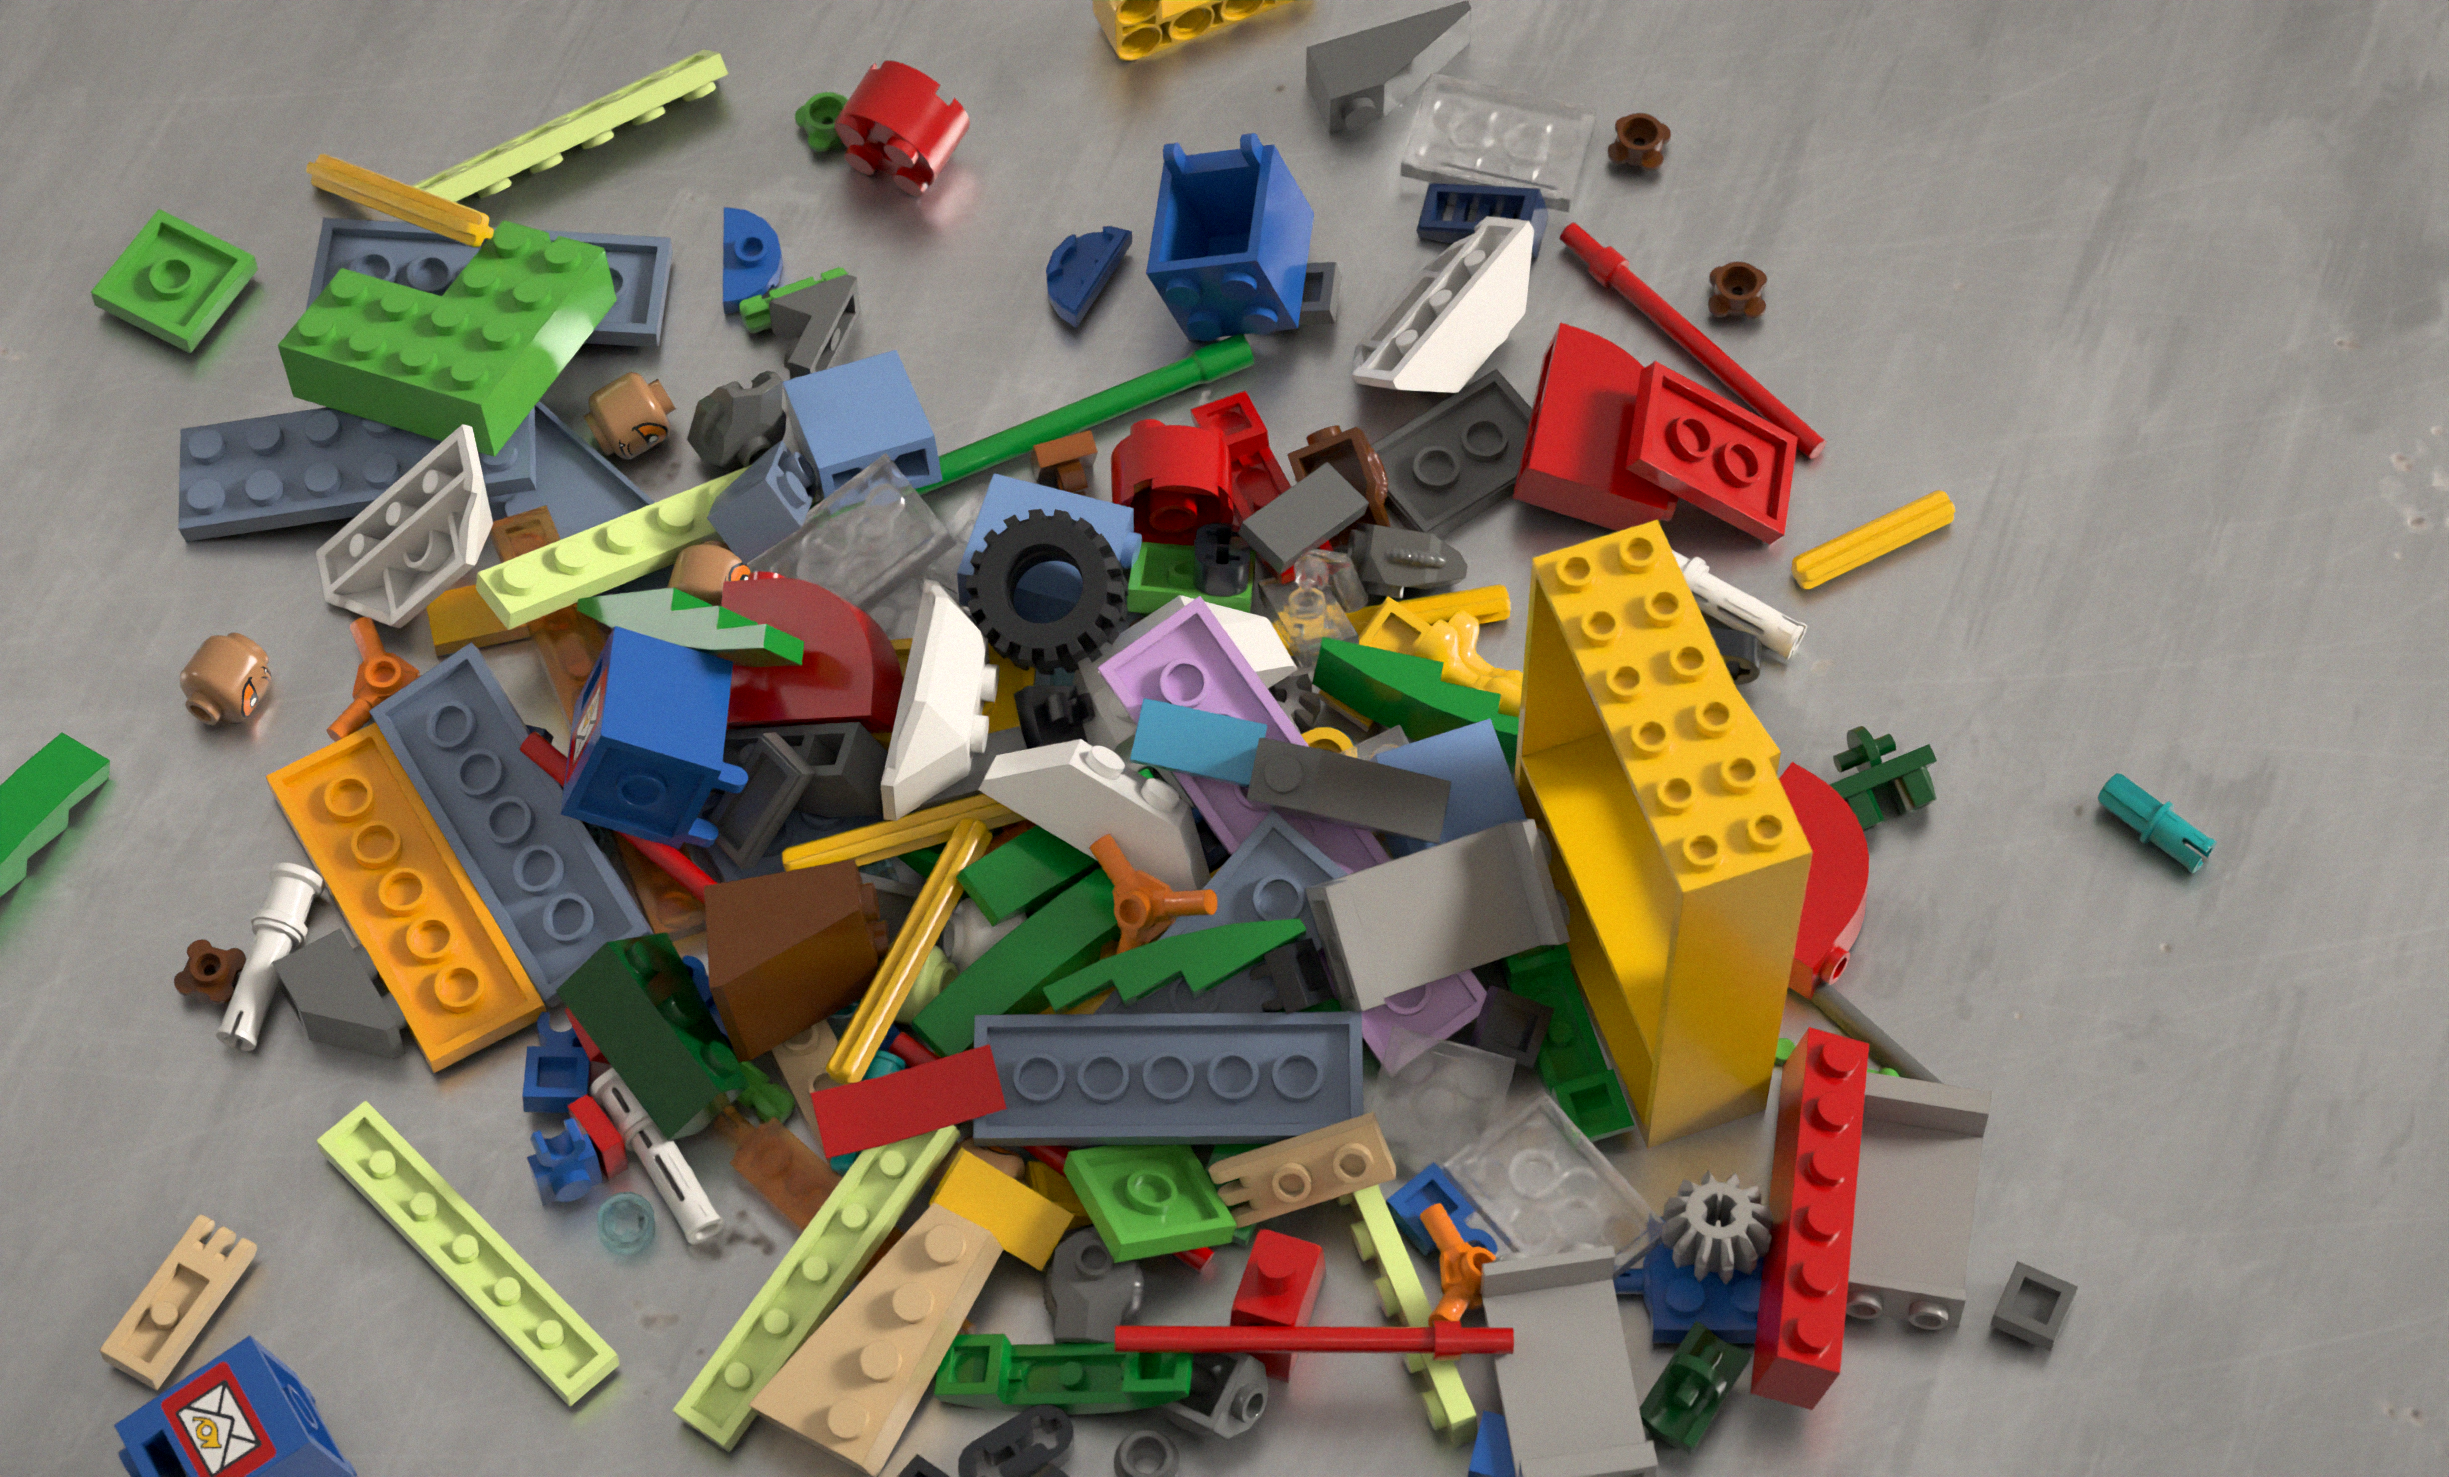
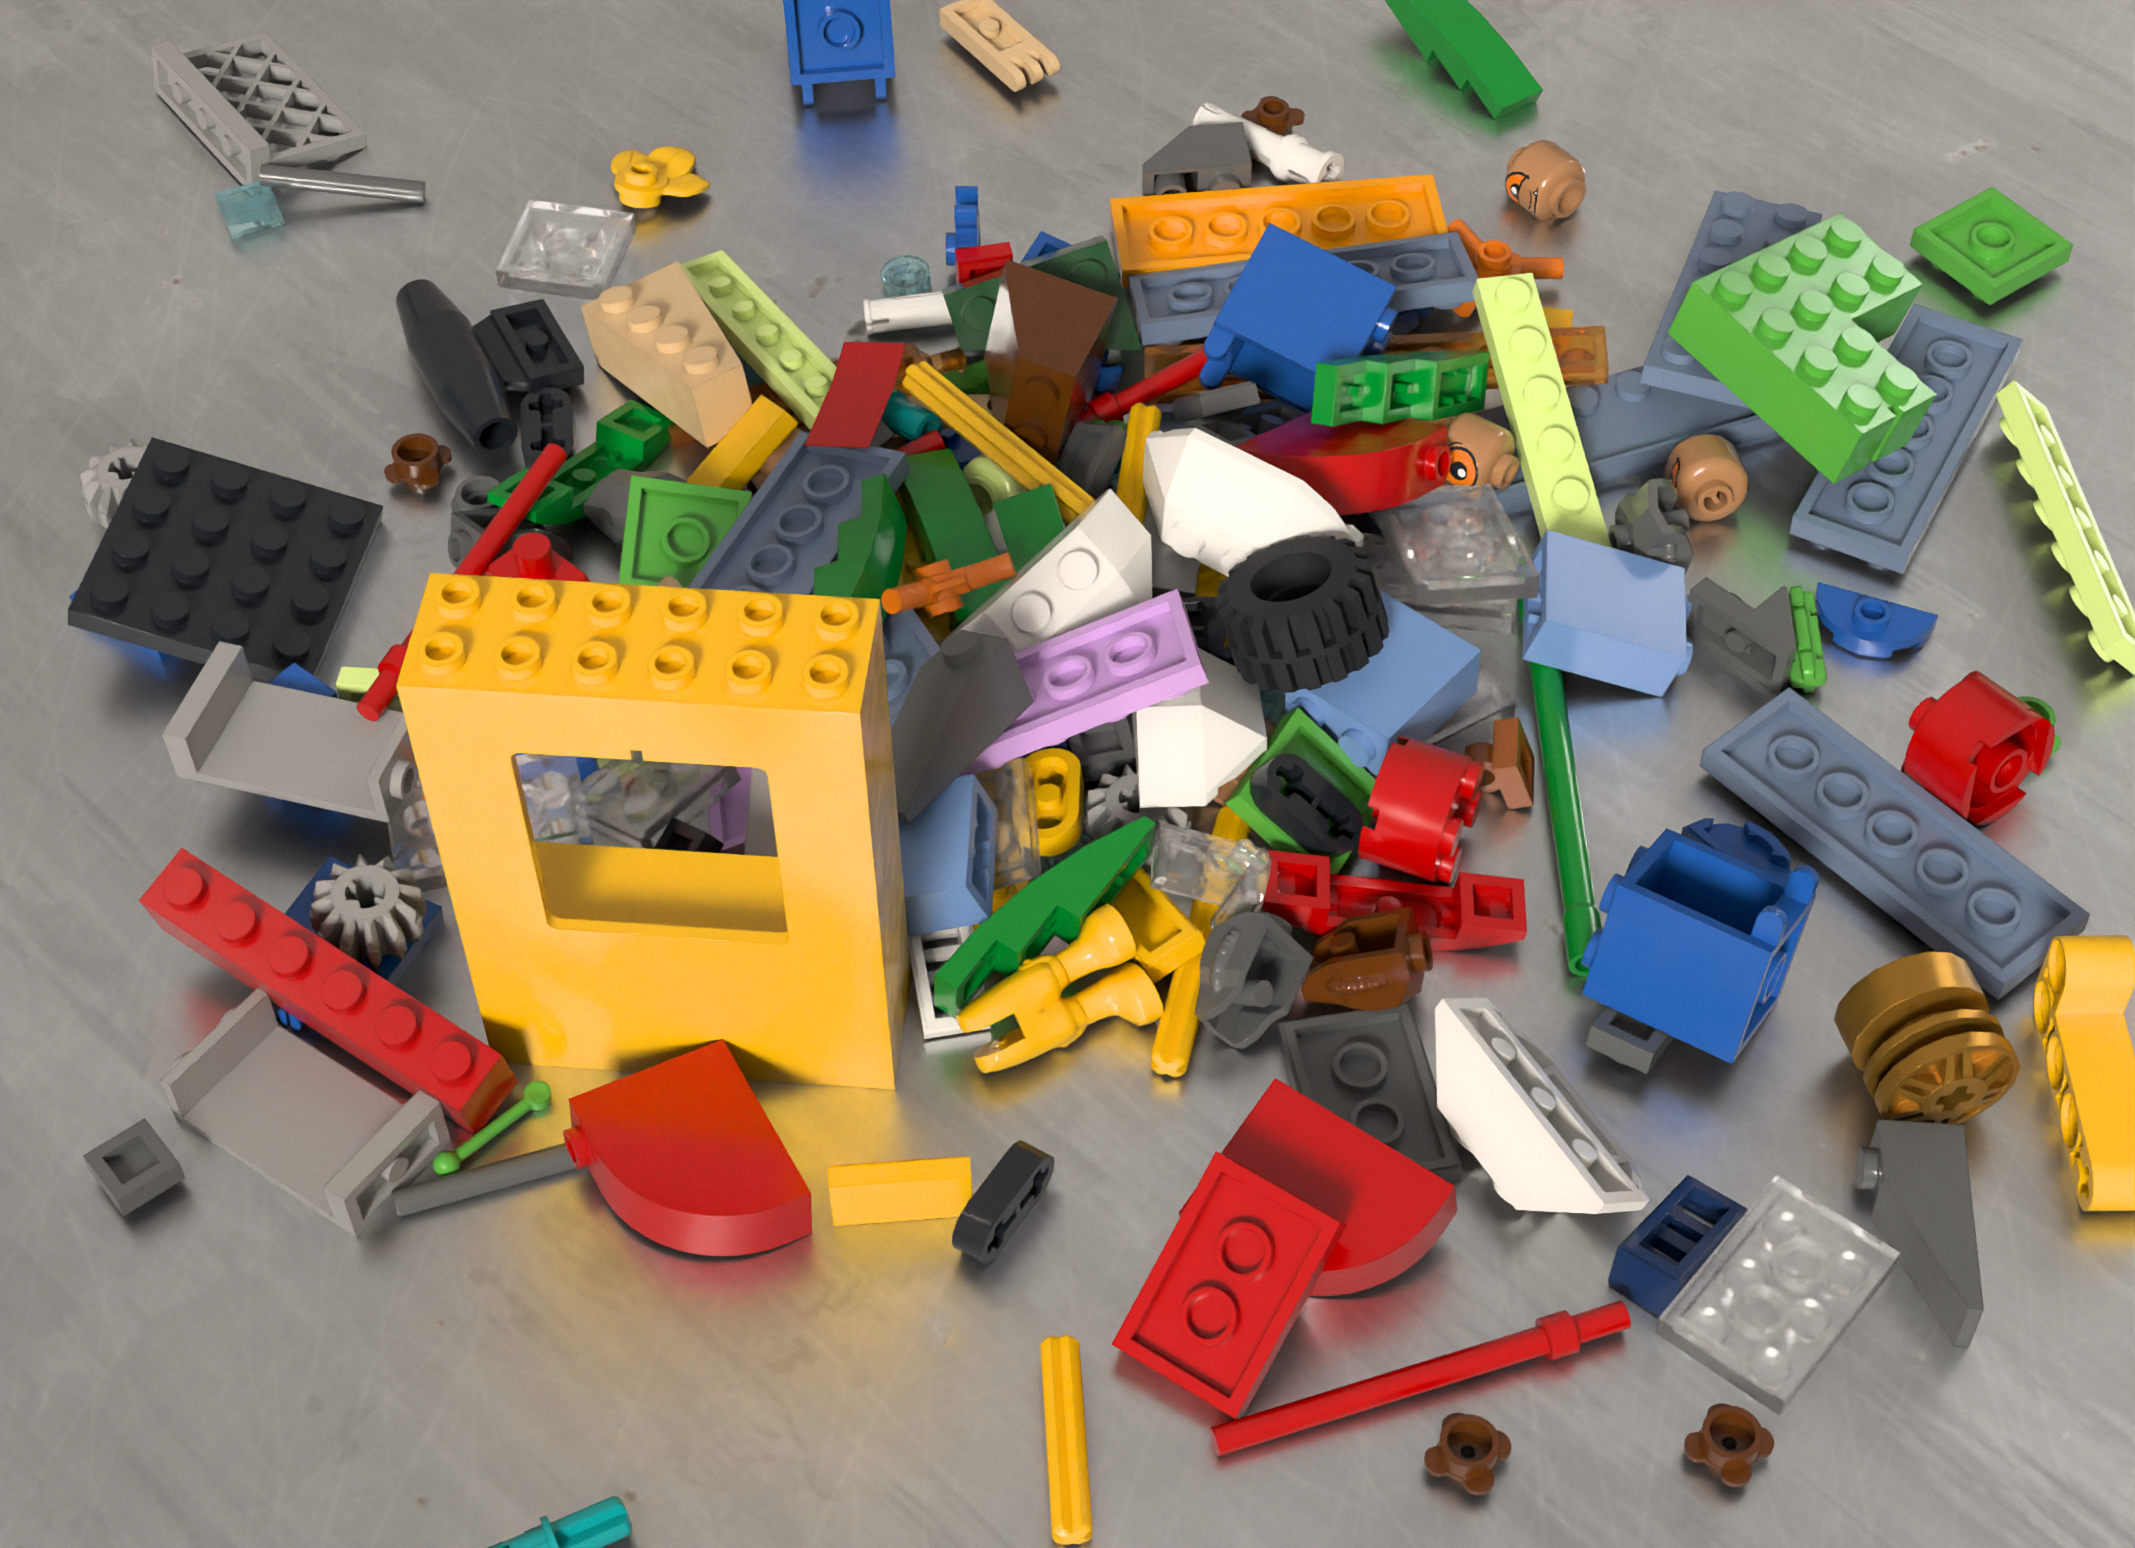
camera: 115 degrees right, 10 degrees down
yellow axle [306,154,494,248] -> none
white wedge [316,424,493,629] -> none
yellowish green plate [316,1100,620,1406] -> none
sand blue slope [707,440,818,565] -> none
dark azure tile [1130,698,1268,788] -> none
dark grey tile [1238,462,1369,574] -> none
dark green hips [1639,1320,1752,1455] -> none
white pin [1671,549,1807,660] -> none
dark green hips [1830,726,1937,832] -> none
none -> sand blue plate [1700,688,2090,1000]
none -> pearl gold wheel [1834,951,2021,1125]

